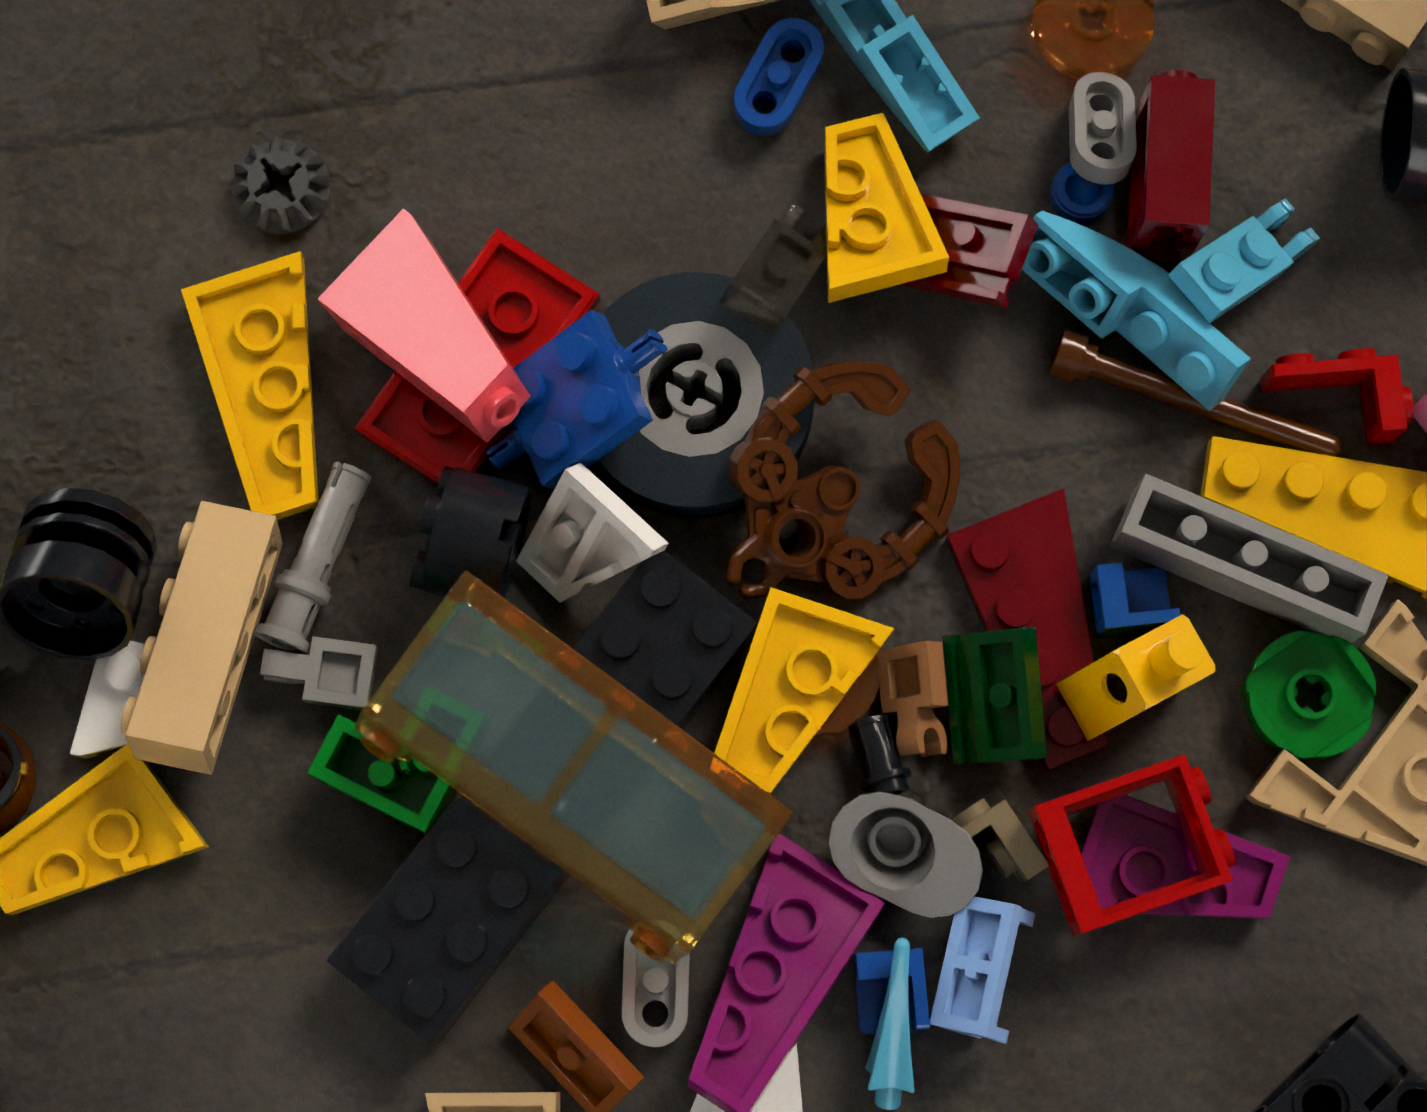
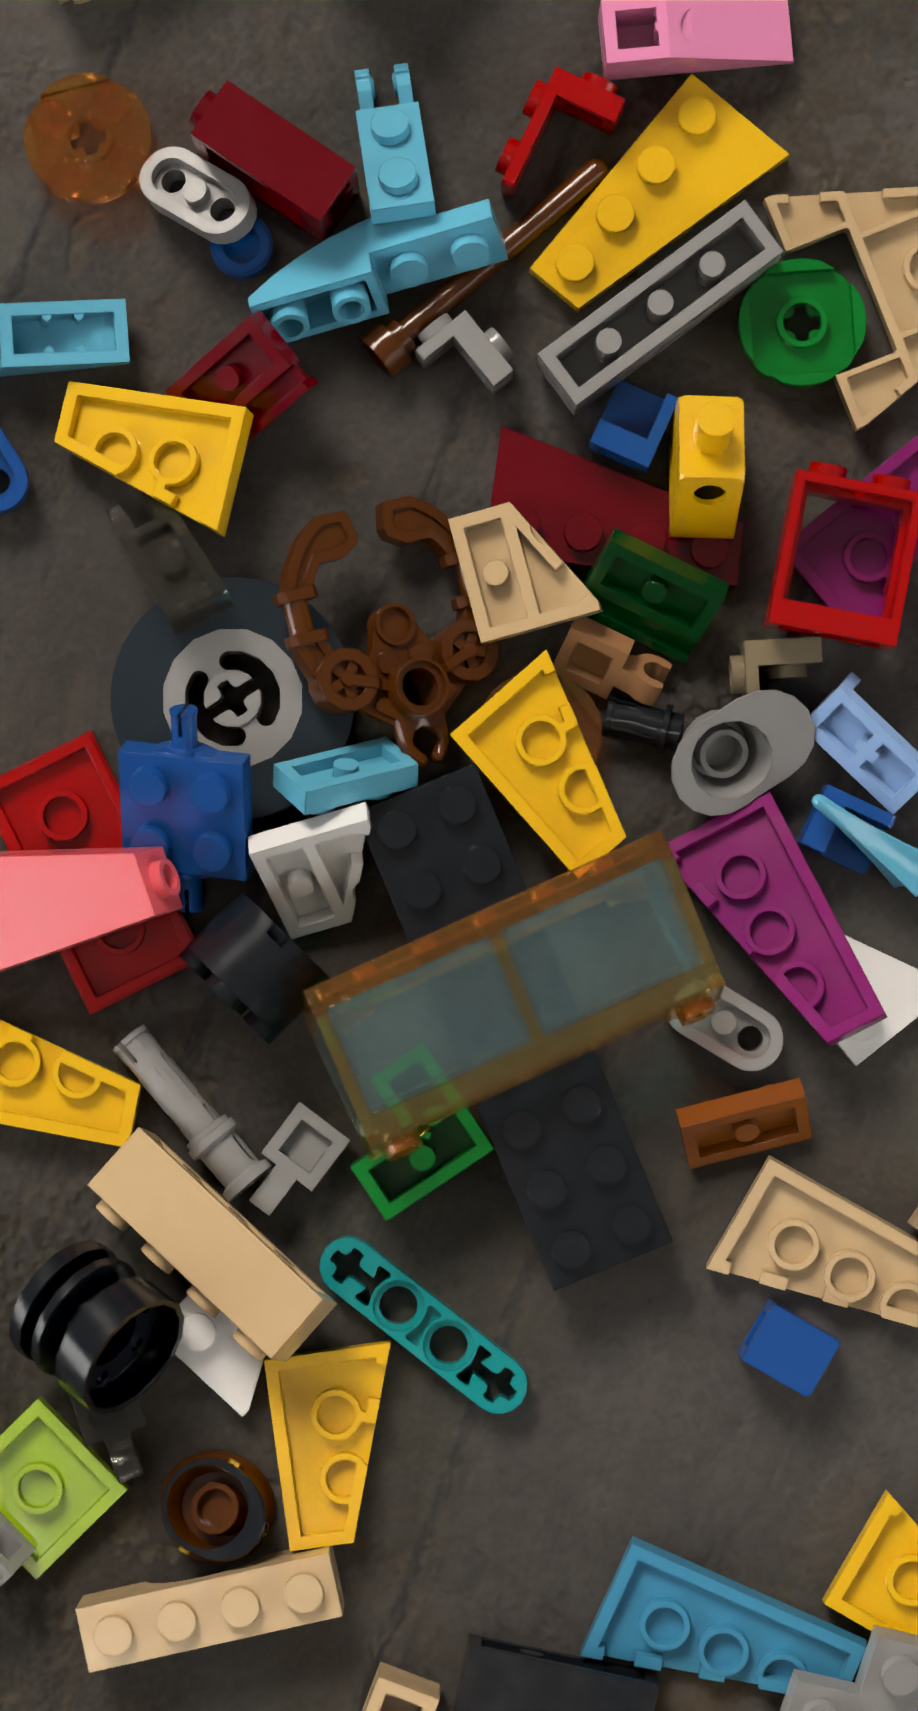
camera: 60 degrees left, 10 degrees up
none -> medium azure plate [273,737,418,815]
none -> teal beam [319,1235,527,1414]
none -> light grey bracket [415,310,515,395]
none -> tan wing [448,502,603,645]

